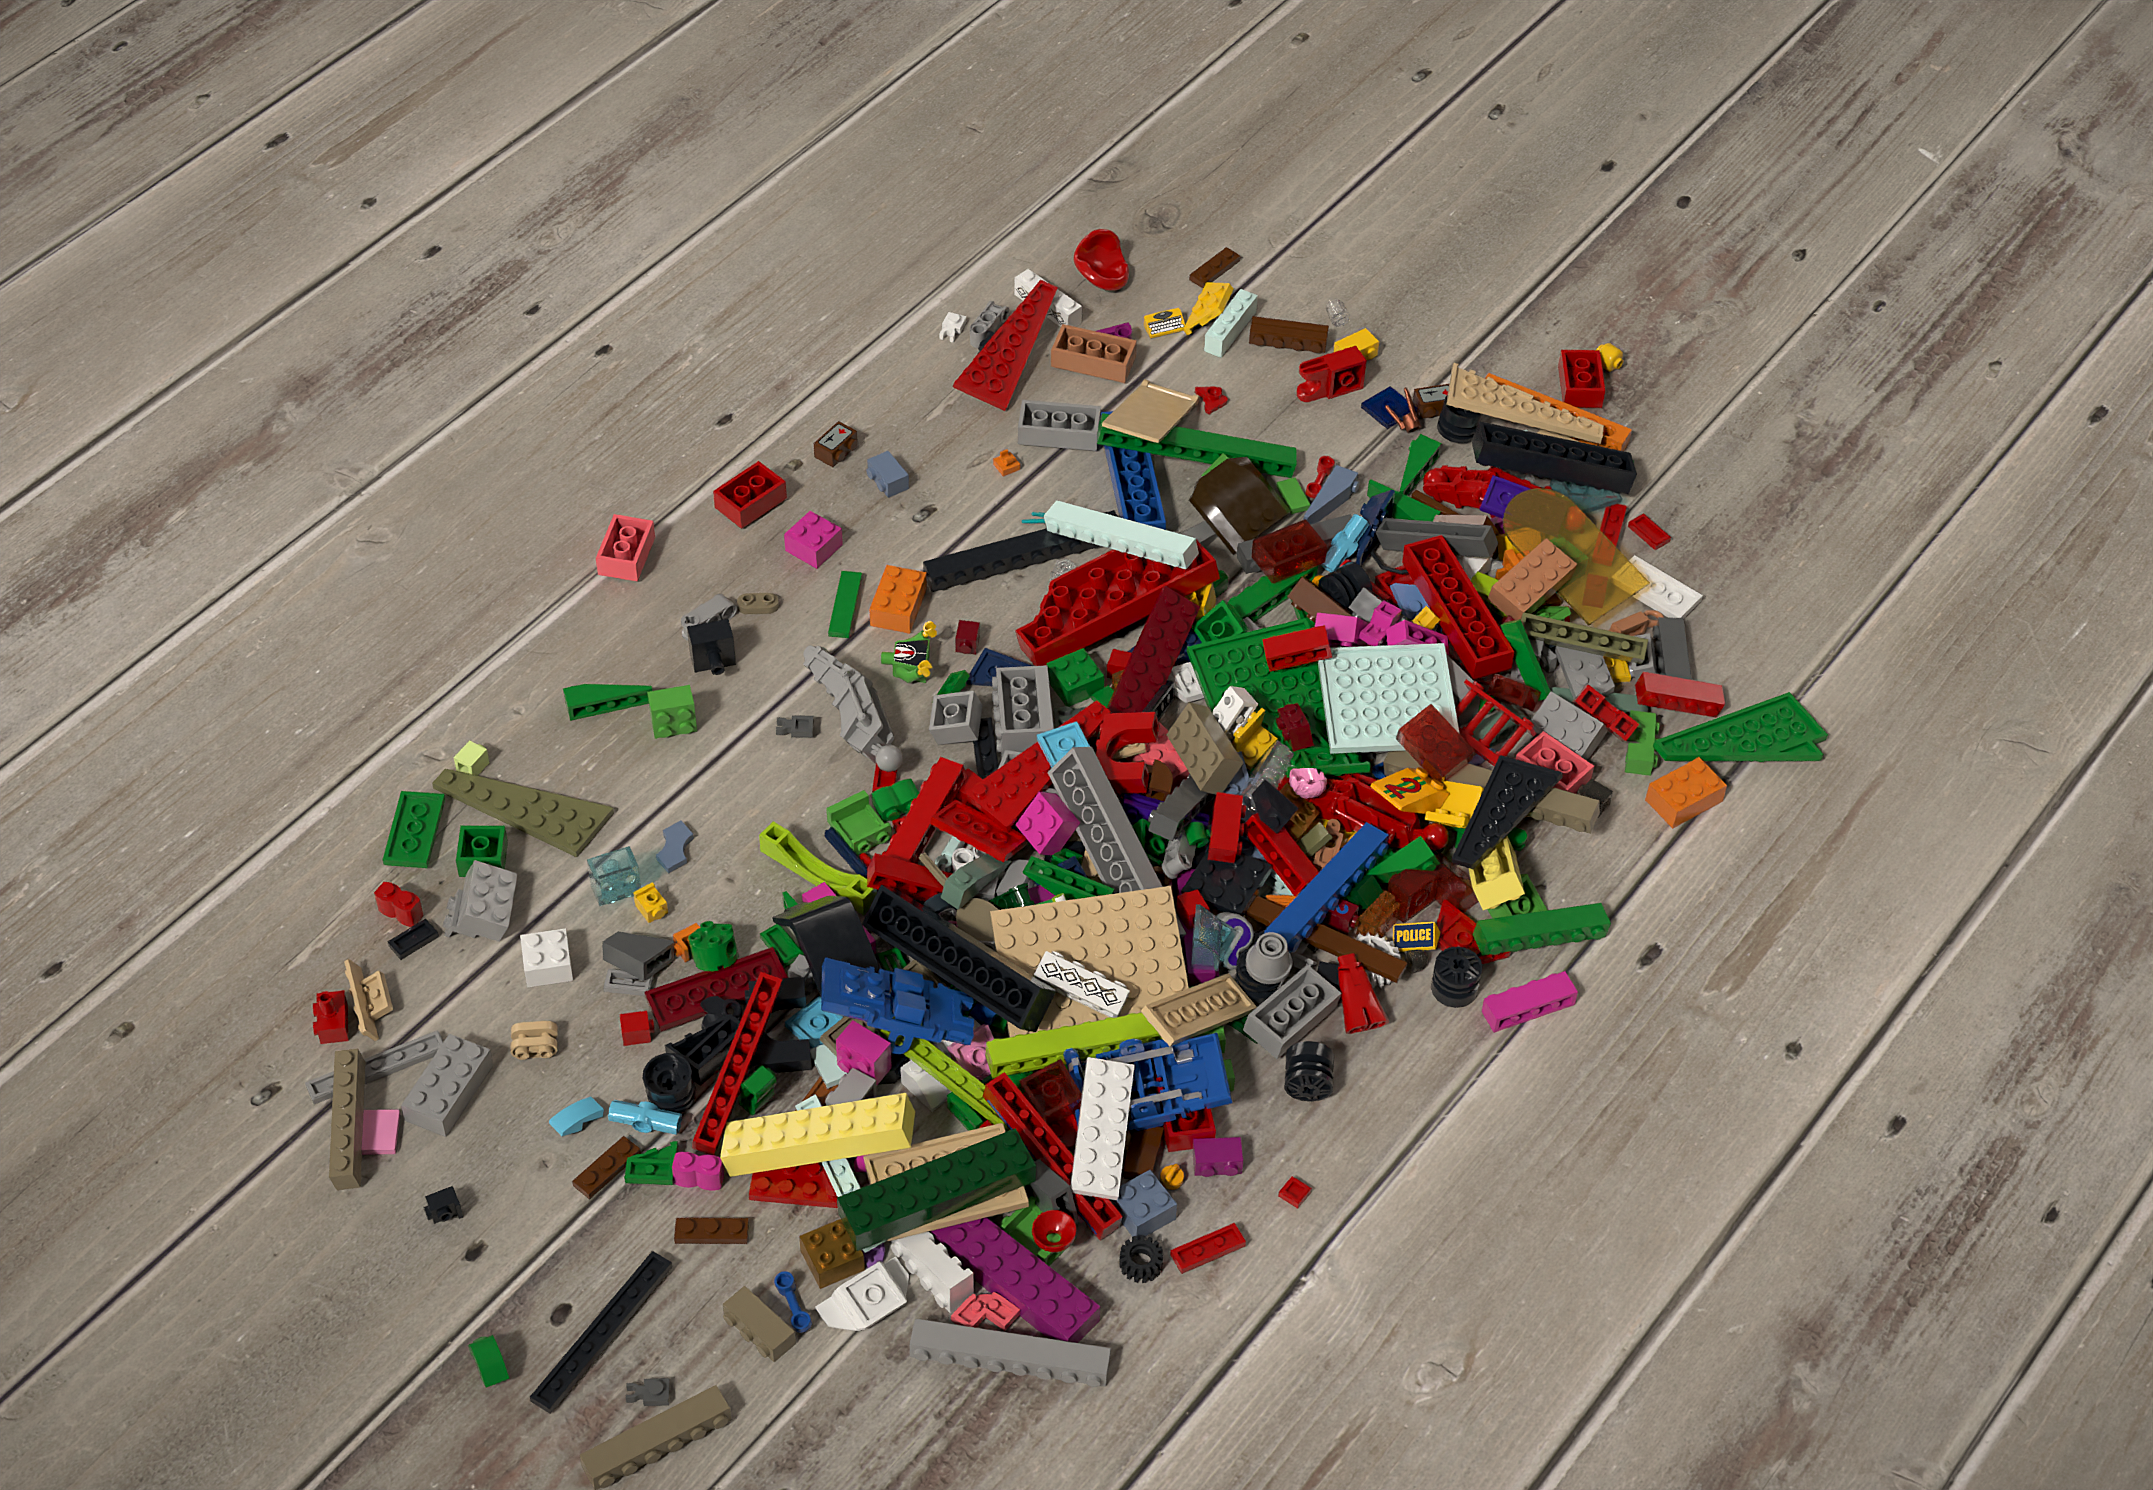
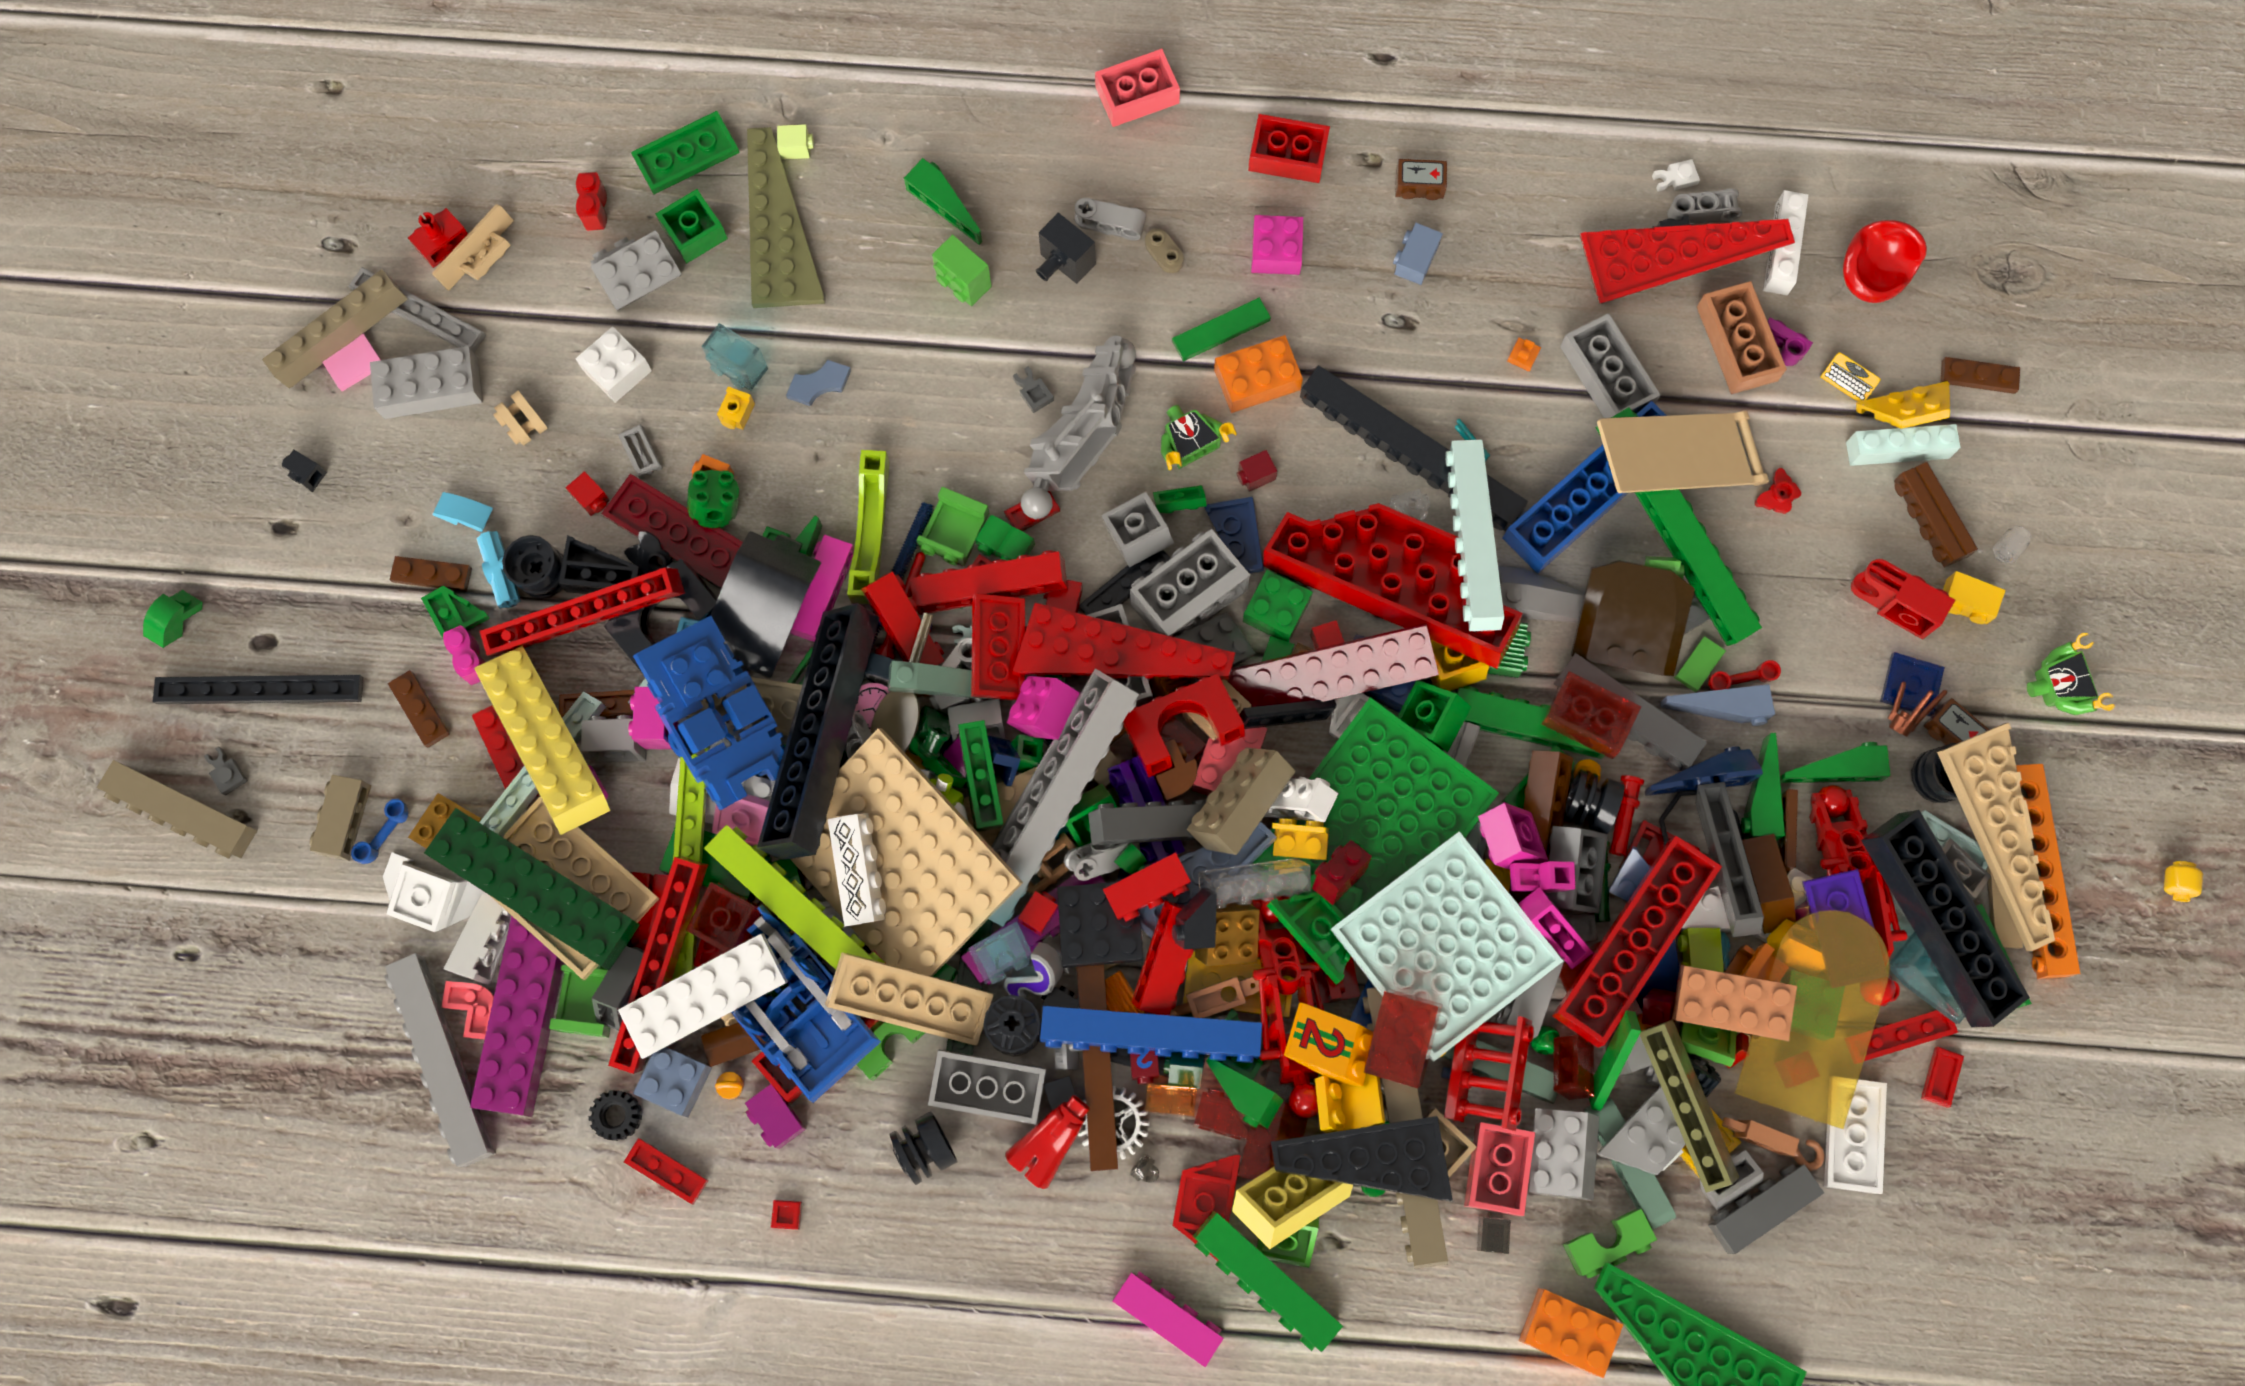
camera: 60 degrees right, 25 degrees up
black tile [387,918,439,960] -> none
dark grey slope [602,931,674,981] -> none
green brick [738,1066,776,1115] -> none
red piece [1032,1210,1076,1252] -> none
medium azure tile [1037,721,1090,768] -> none
light grey piece [1246,932,1292,984] -> none
red brick [1262,625,1332,672] -> none
bright pink hair [1289,768,1327,799] -> none
olive tile [1296,822,1333,859] -> none
medium azure piece [1320,514,1369,572] -> none
slope [1393,922,1440,952] -> none
yellow plate [1412,606,1440,630] -> none
black wheel [1431,947,1483,1008] -> none
red brick [1558,349,1605,408] -> none
red arch [1572,684,1639,742] -> none
red brick [1635,672,1725,718] -> none
none -> torso [2027,633,2115,715]

